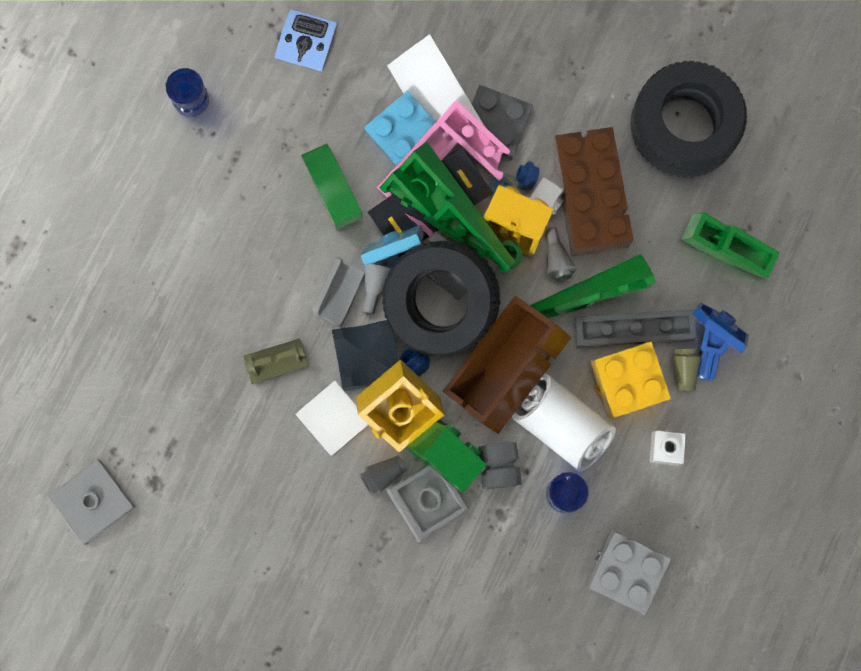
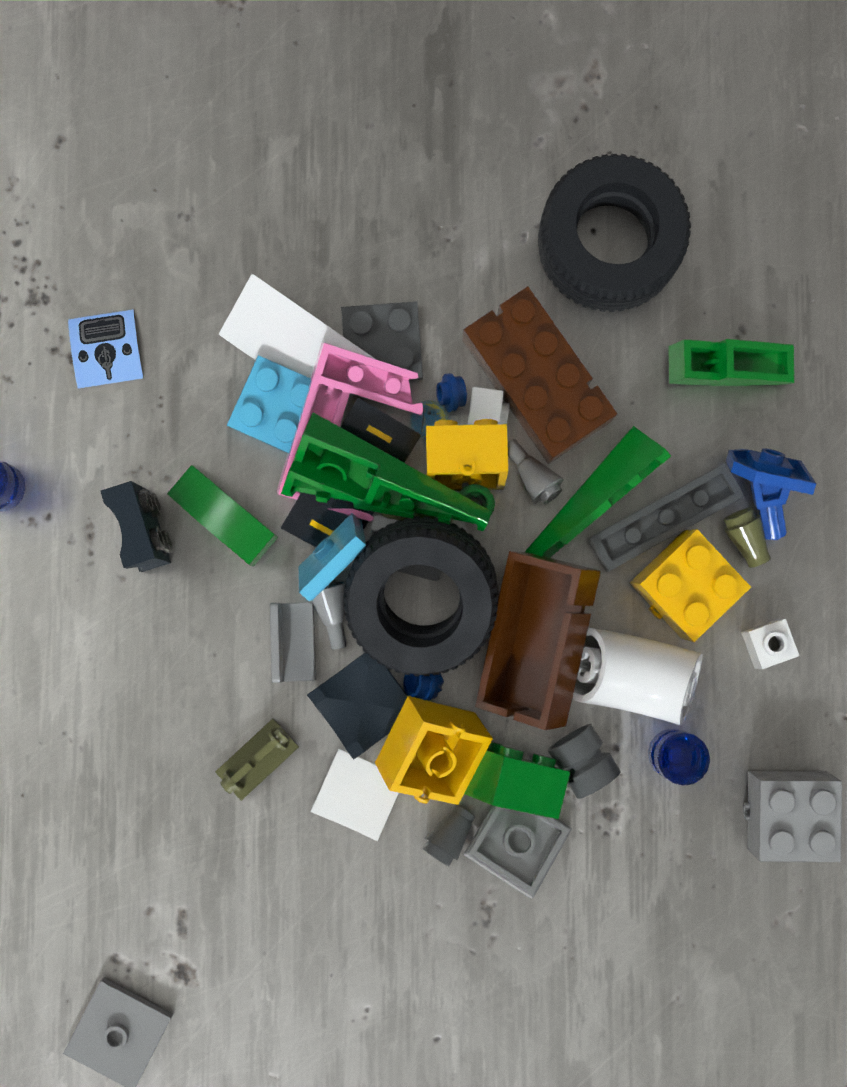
camera: 20 degrees left, 5 degrees up
none -> black brick [100,481,173,572]

